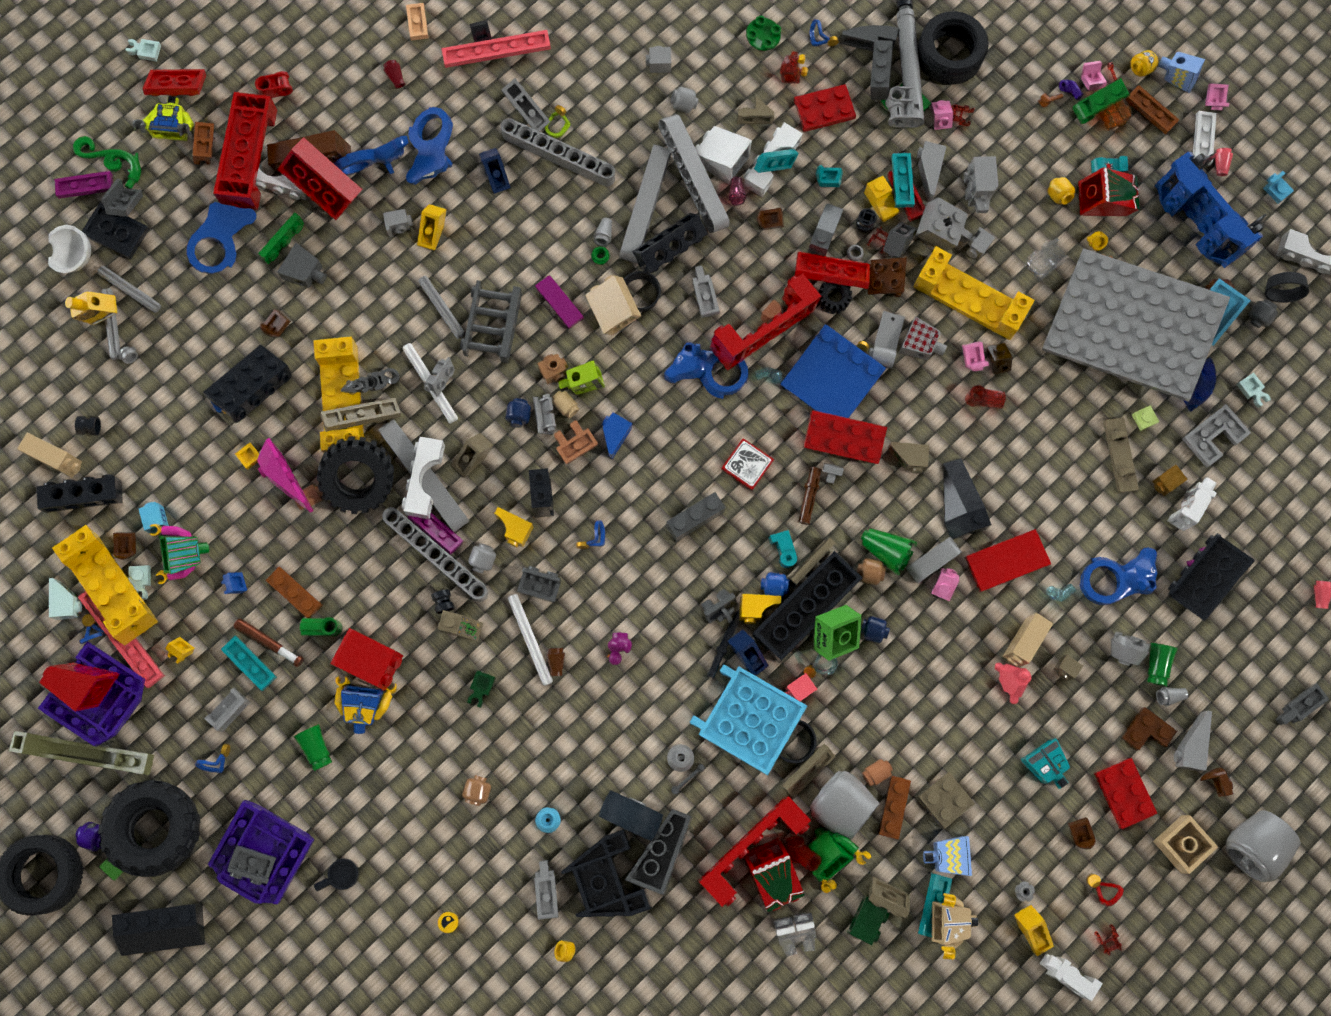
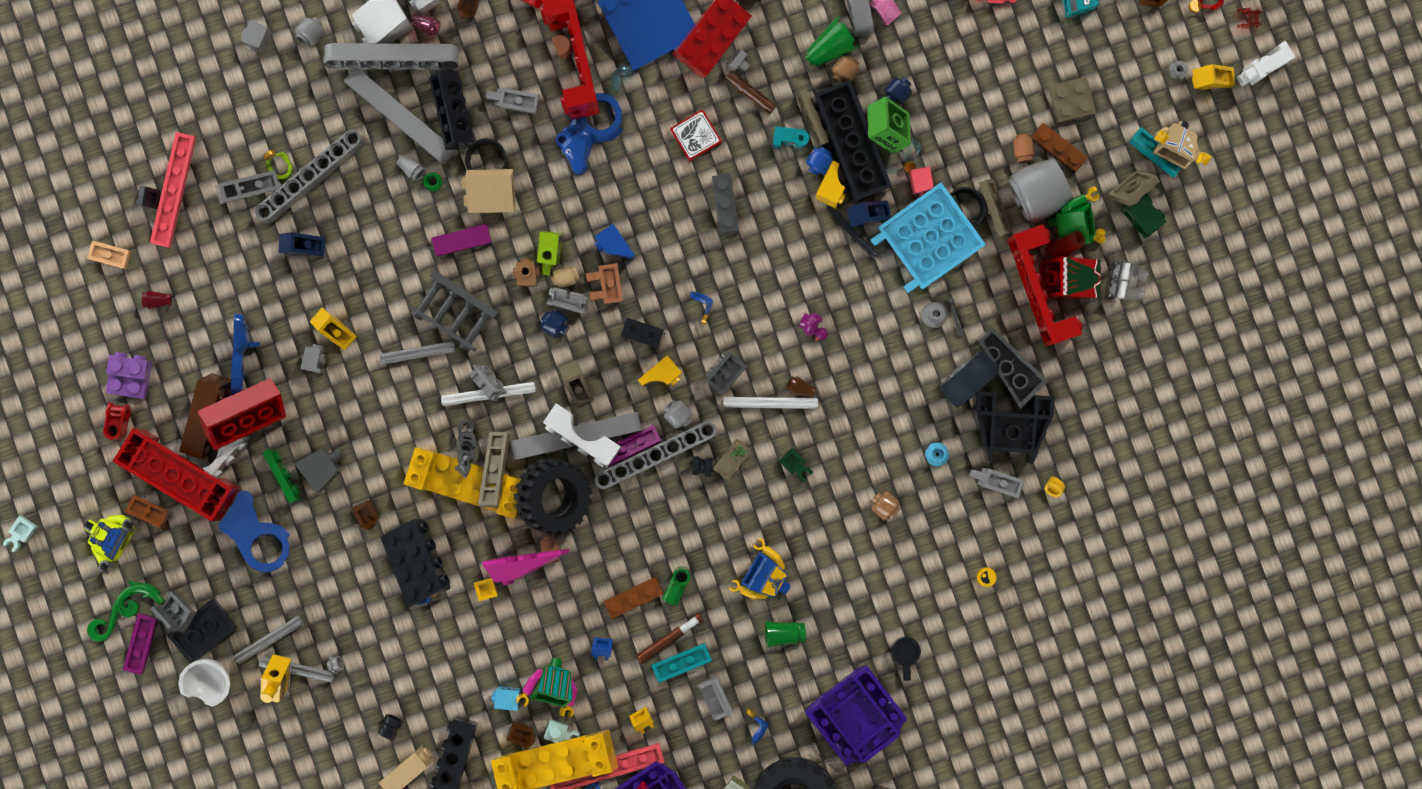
camera: 60 degrees left, 10 degrees up
red plate [143,69,206,96] -> none
dark grey bracket [227,845,276,885] -> none
red slope [330,628,404,691] -> none
blue animal [406,107,453,185] -> none
dark grey hips [701,589,738,624] -> none
light blue torso [923,836,972,876] -> none
none -> medium lavender plate [106,352,152,399]

